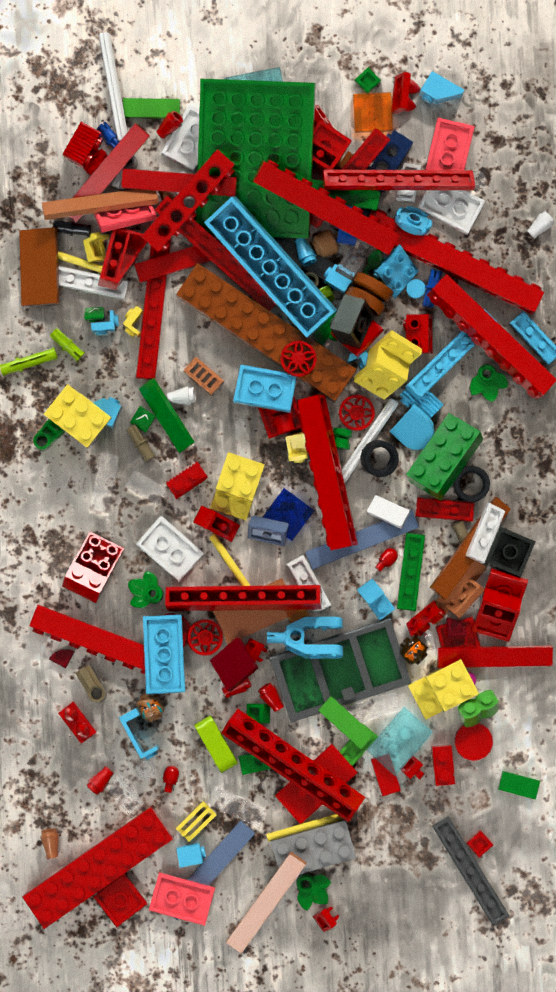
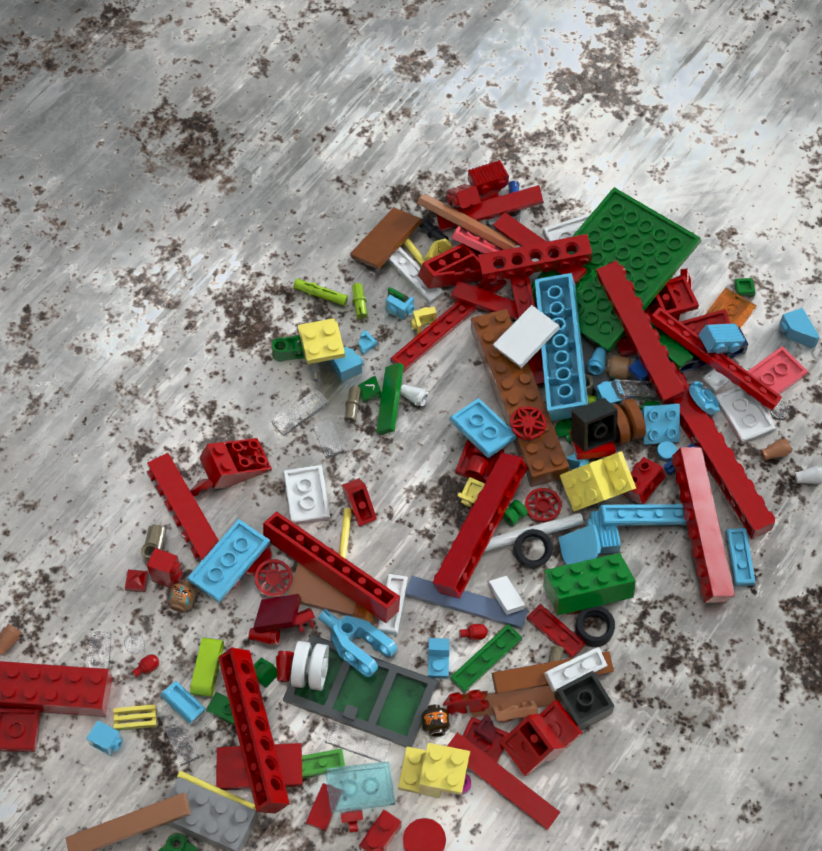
camera: 45 degrees right, 25 degrees down
dark red tile [49,649,75,668] -> none
red tile [58,701,97,744] -> none
red cone [86,766,114,796] -> none
white axle [99,32,127,141] -> none
medium azure panel [119,708,160,760] -> none
bright green tile [123,98,180,119] -> none
green plate [128,571,163,608] -> none
coral tile [149,872,215,926] -> none
red cone [156,111,183,139] -> none
red brick [166,462,208,500] -> none
sand blue tile [175,820,255,920] -> none
nougat slope [183,357,224,396] -> none
light yellow bracket [210,452,265,521] -> none
sand blue slope [247,516,288,546] -> none
clear blue tile [263,488,315,541] -> none
bright green tile [318,696,374,749] -> none
red tile [391,71,421,114] -> none
bright green brick [458,690,499,727] -> none
green plate [470,364,508,402] -> none
none -> red tile [125,569,149,592]
none -> red brick [146,548,183,588]
none -> medium azure tile [160,681,206,724]
none -> red tile [190,479,213,496]
none -> white wheel [291,641,329,691]
none -> medium azure tile [359,330,377,355]
none -> red brick [446,184,481,209]
none -> white tile [493,305,560,368]
none -> medium azure brick [698,324,745,354]
none -> nougat cone [761,438,792,461]

